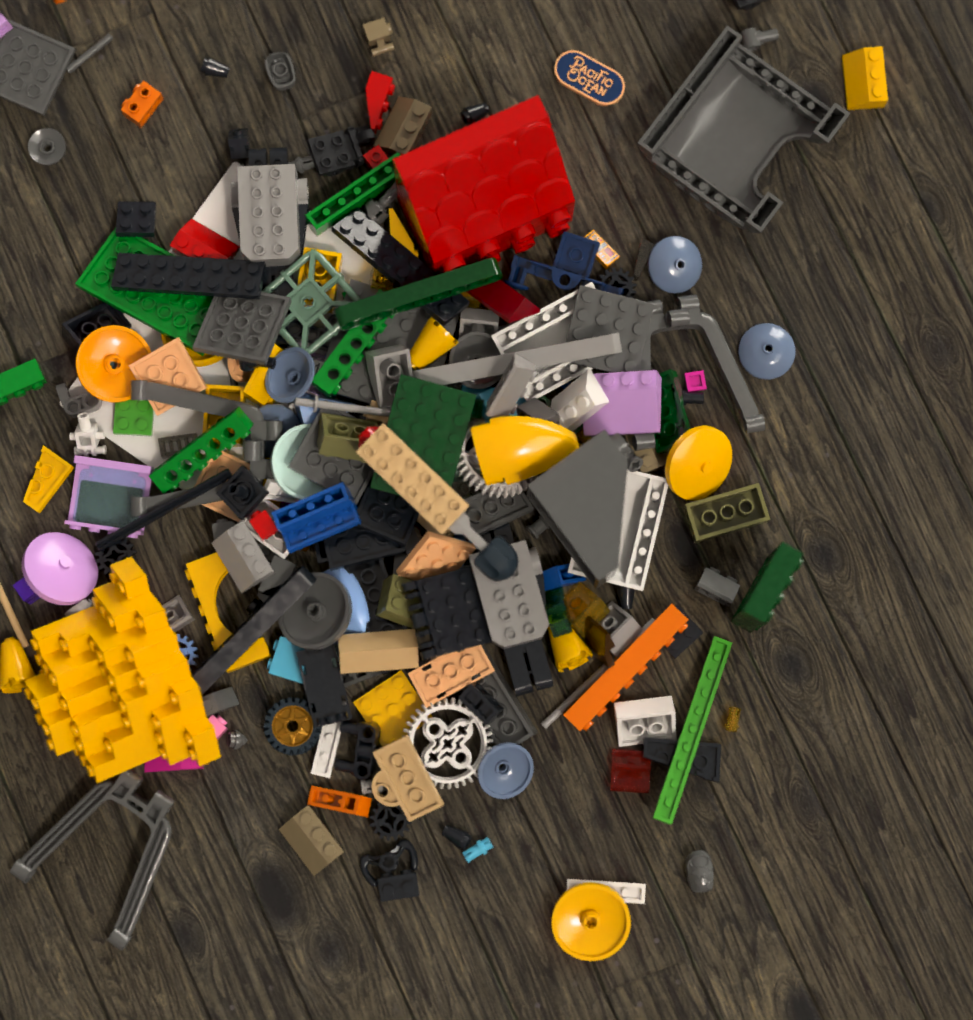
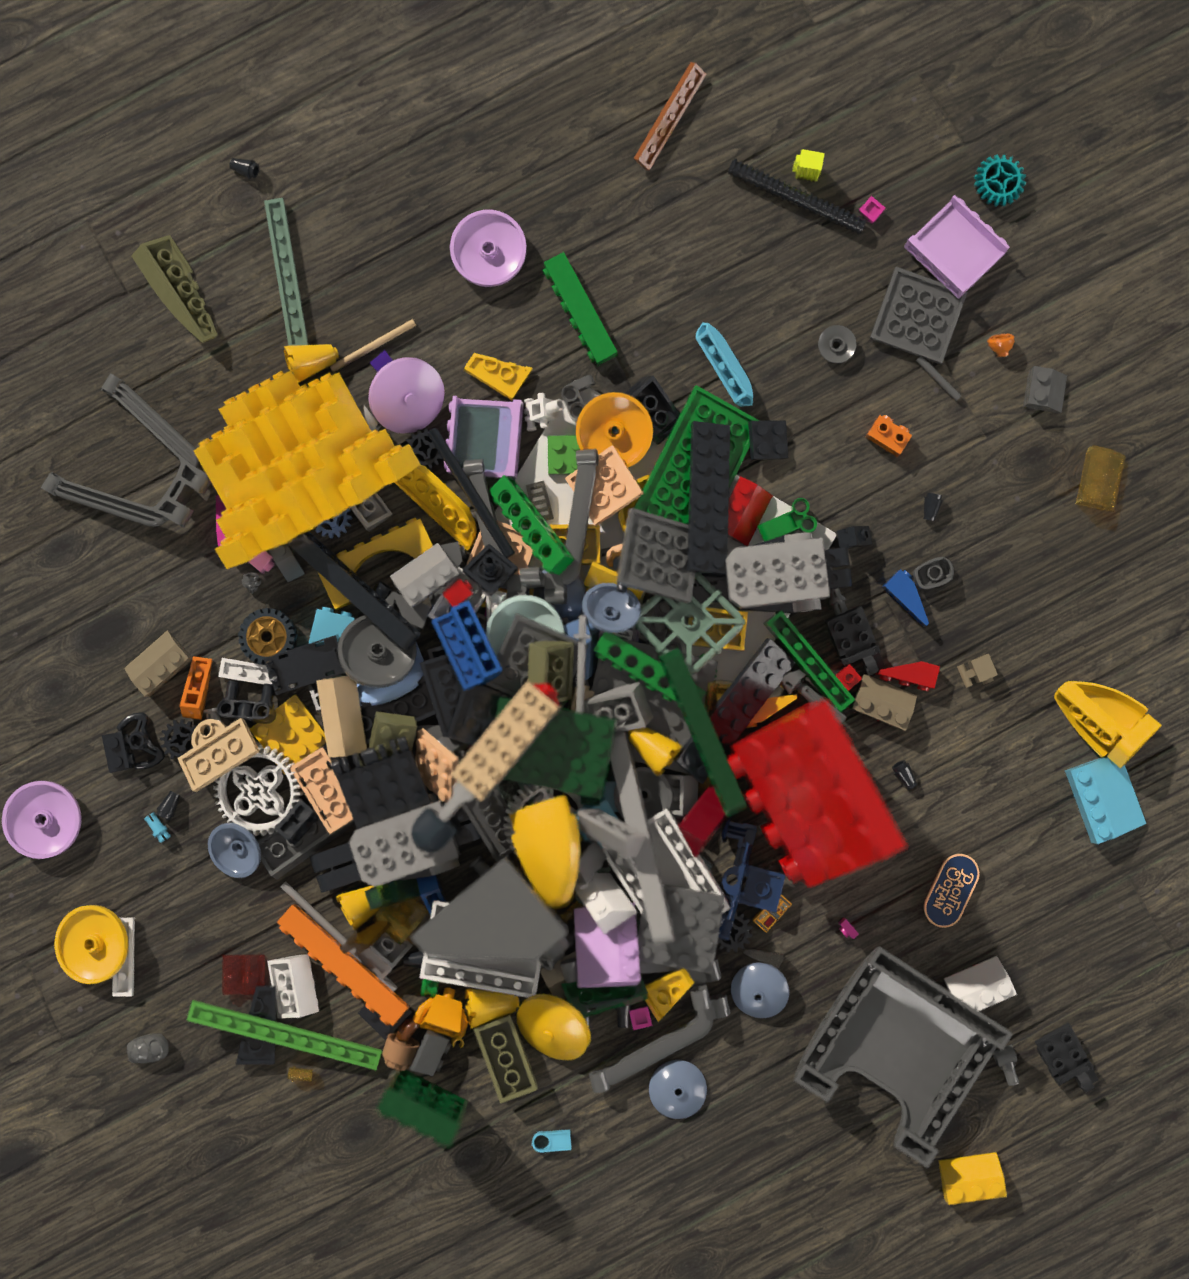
camera: 85 degrees right, 5 degrees up
none -> lavender dish [2,781,81,859]
none -> medium nougat piece [382,1033,420,1071]
none -> yellow plate [394,465,476,551]
none -> light orange torso [396,988,468,1048]
none -> green wheel [421,979,439,998]
none -> yellow cone [465,988,519,1028]
none -> medium azure piece [532,1129,571,1153]
none -> yellow wing [645,968,694,1022]
none -> medium azure brick [696,322,753,407]
none -> green piece [757,498,817,541]
none -> dark pink plate [838,918,859,939]
none -> blue slope [882,569,929,627]
none -> white slope [944,956,1017,1011]

